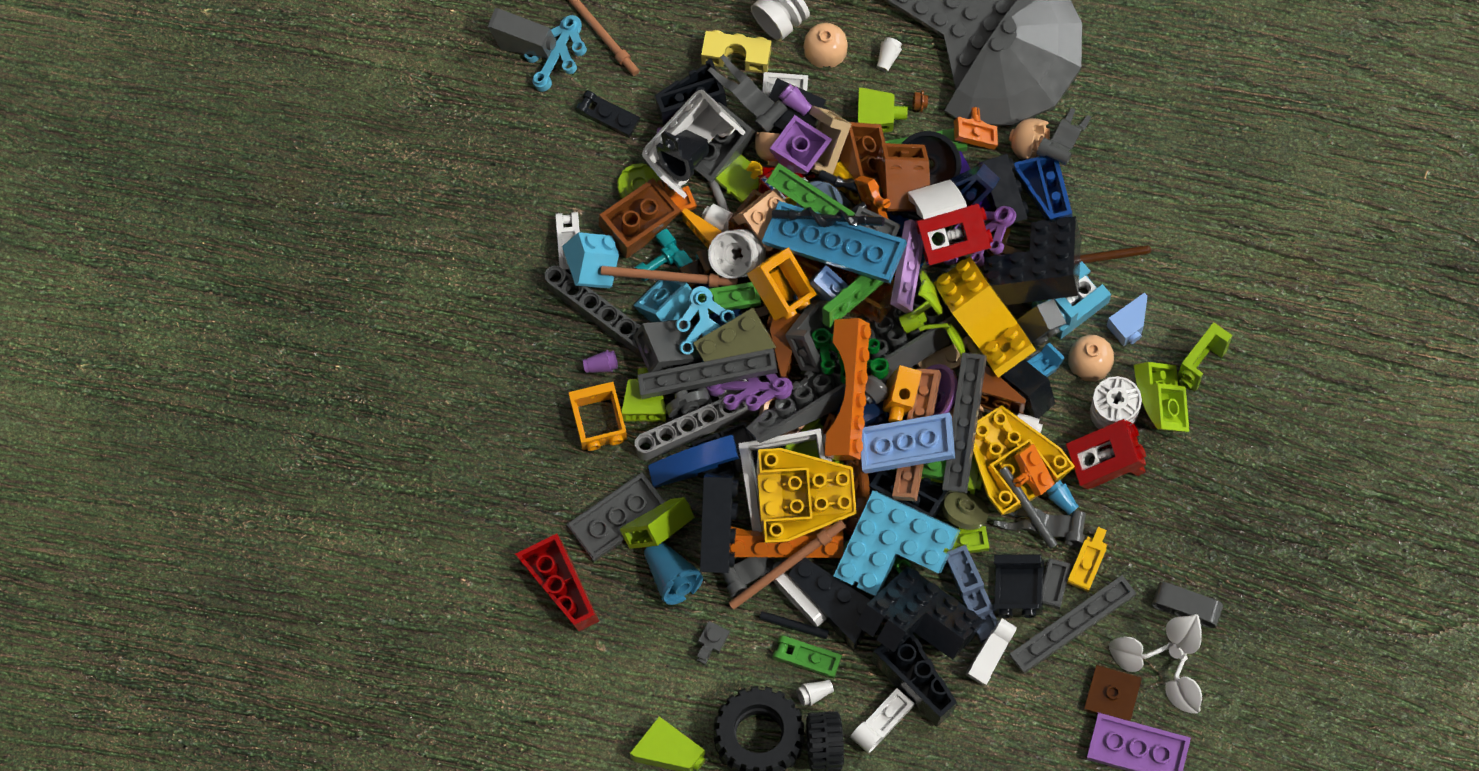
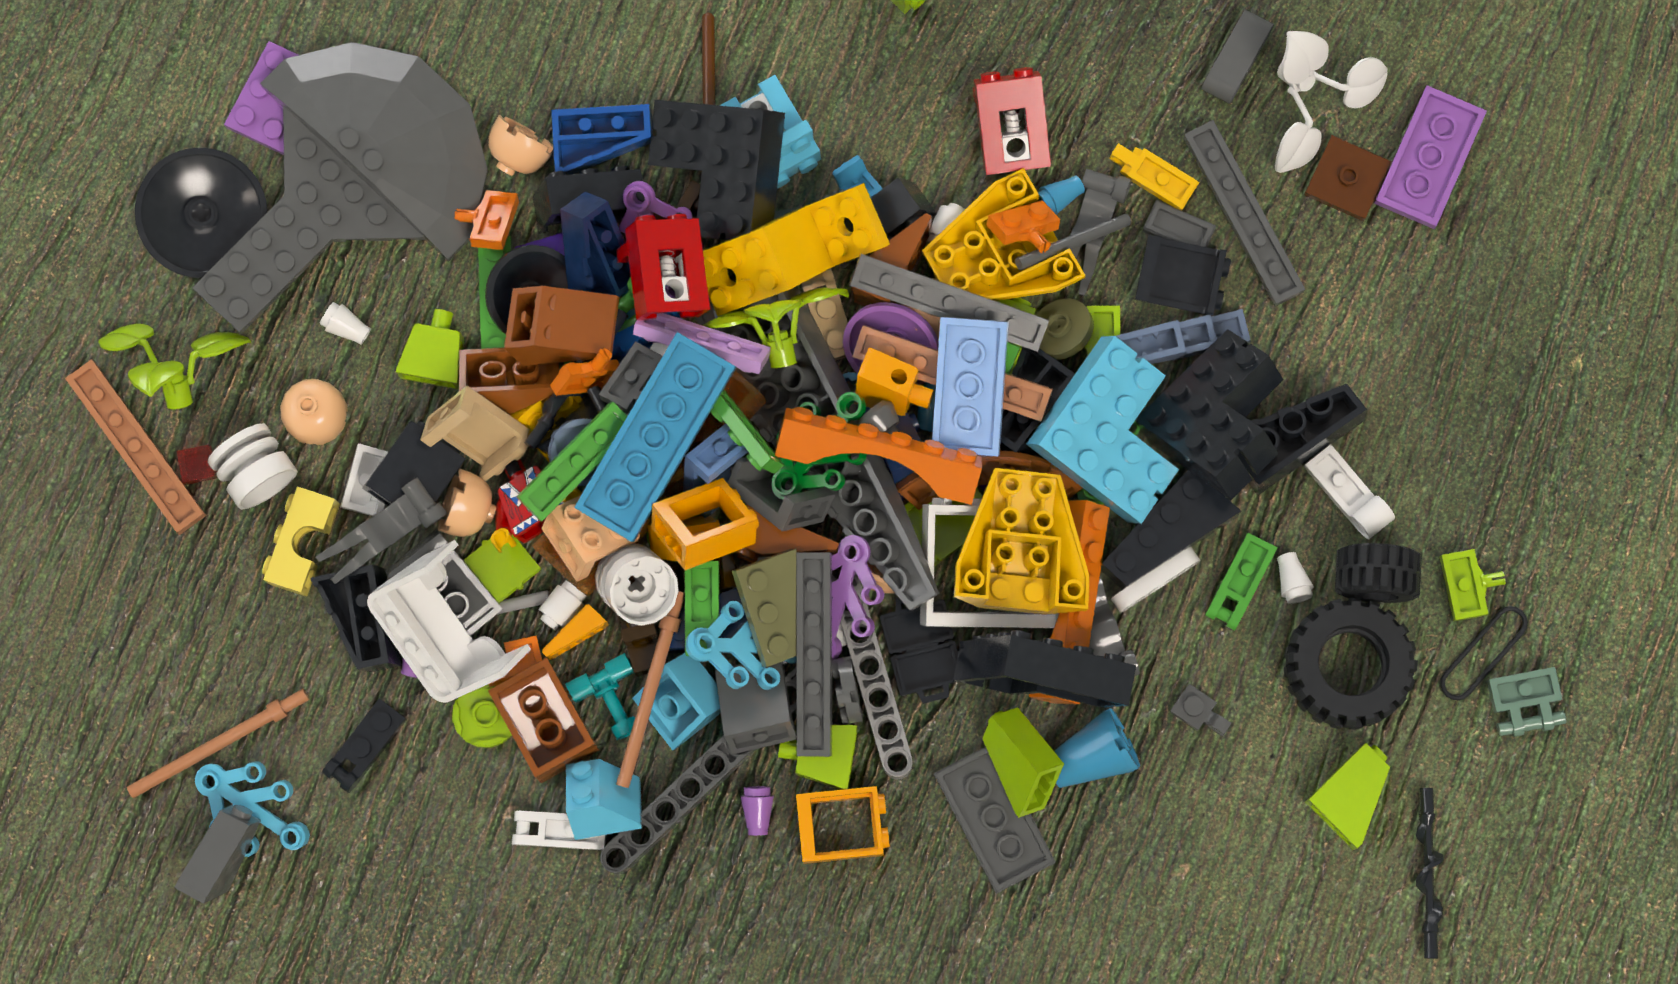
camera: 75 degrees left, 10 degrees up
red wedge [515,533,600,631] -> none
blue slope [648,435,739,488] -> none
black container [656,130,709,181] -> none
nougat bar [729,520,846,609] -> none
black bar [759,611,829,639] -> none
medium lavender slope [770,115,832,174] -> none
black piece [772,207,885,228] -> none
medium lavender cone [779,84,812,116] -> none
white slope [907,180,967,219] -> none
dark orange plate [913,90,928,112] -> none
white leg [965,618,1017,686] -> none
dark grey brick [1017,299,1066,346] -> none
dark grey flag [1036,108,1091,165] -> none
light nougat cylinder [1068,335,1114,382] -> none
white wheel [1090,376,1142,429] -> none
light blue slope [1107,293,1147,347] -> none
lime slope [1134,362,1189,433] -> none

